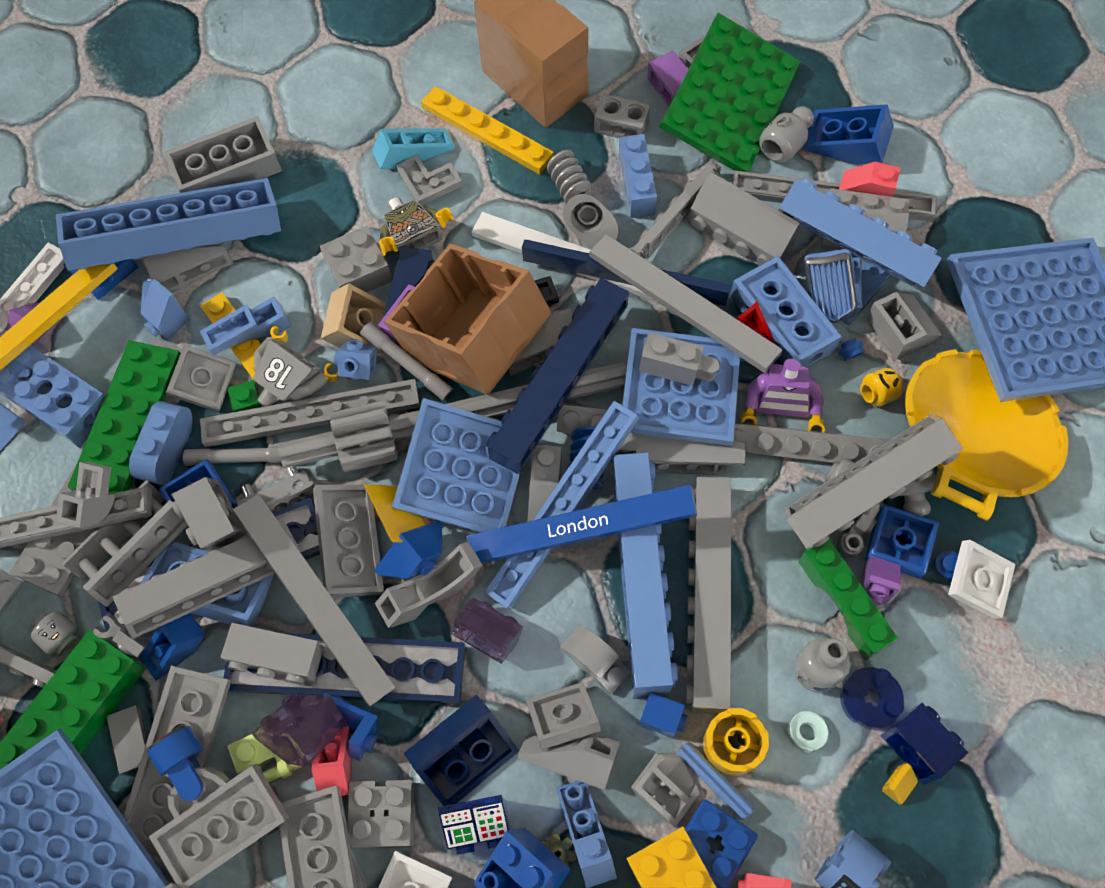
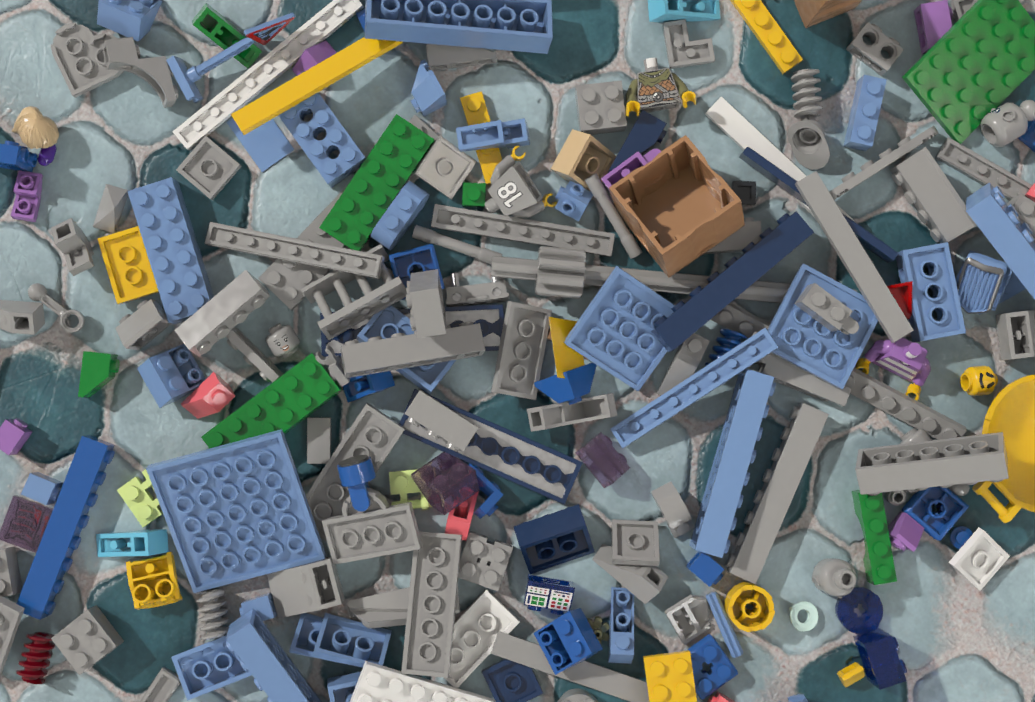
camera: 15 degrees right, 20 degrees up
light grey brick [56,461,115,528] -> none
light grey tile [233,494,395,707] -> none
blue tile [467,485,698,563] -> none
blue plate [837,338,865,361] -> none

